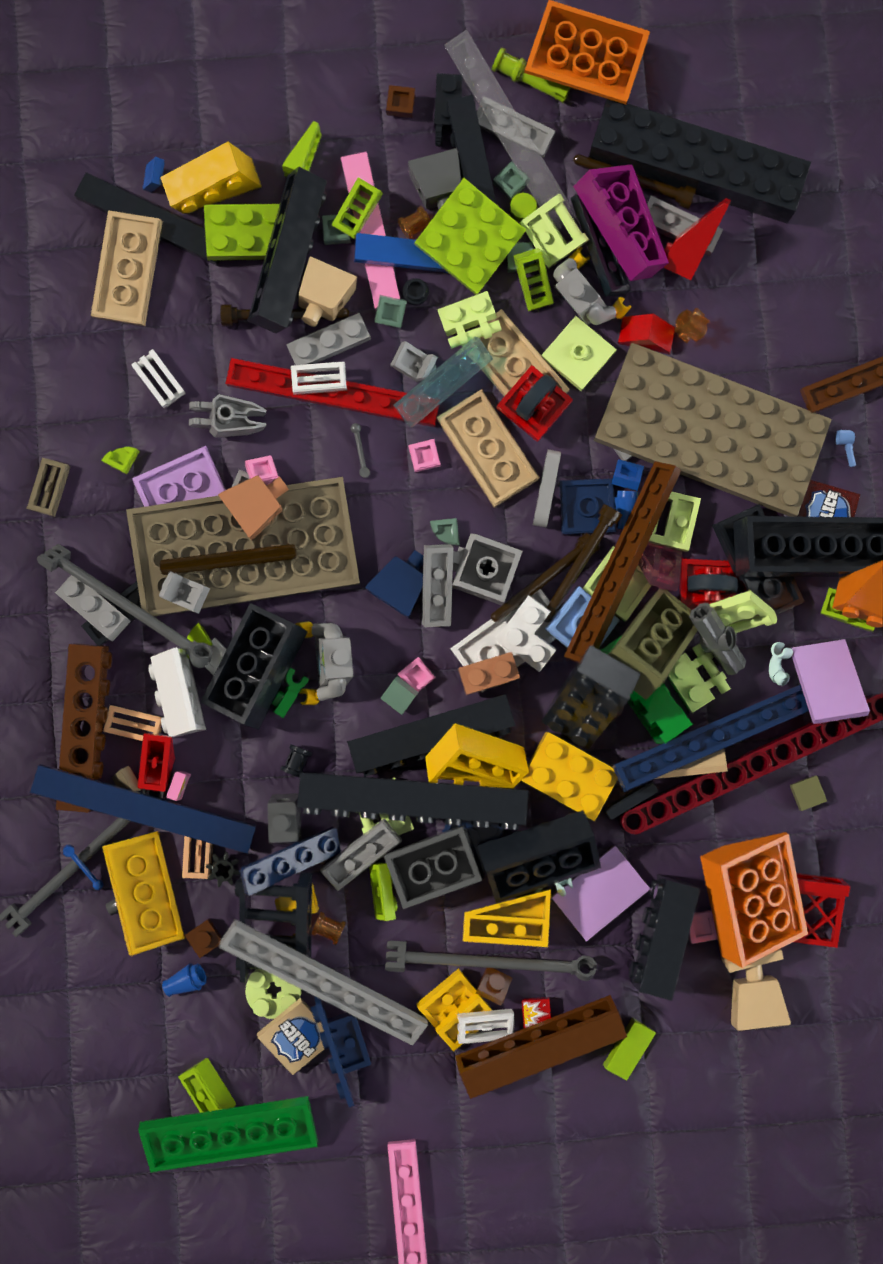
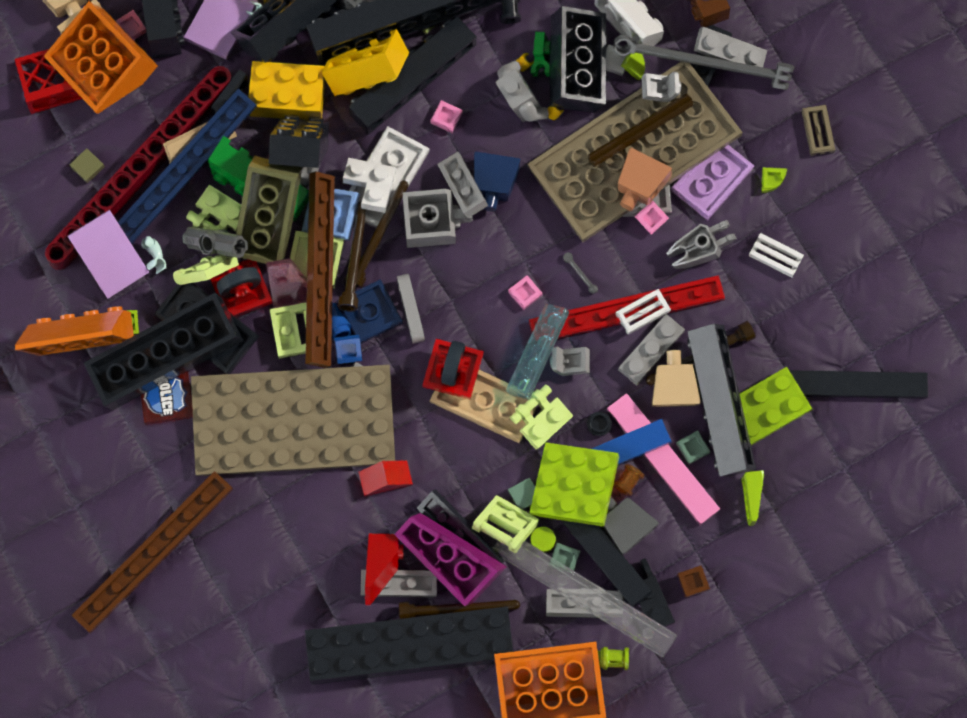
camera: 155 degrees right, 10 degrees down
tan tile [91,210,163,326] -> none
blue tile [142,157,165,193] -> none
yellow wedge [160,141,262,214] -> none
lime slope [332,177,383,239] -> none
sand green tile [374,295,407,328] -> none
sand green tile [380,676,419,715] -> none
sand green tile [430,518,460,546] -> none
tan tile [437,389,539,508] -> none
nougat brick [458,652,520,695] -> none
lime slope [513,248,554,311] -> none
yellowish green plate [541,316,616,391] -> none
light grey torso [553,247,631,325] -> none
clear orange gear [674,308,709,343] -> none
medium blue hand [835,430,856,467] -> none

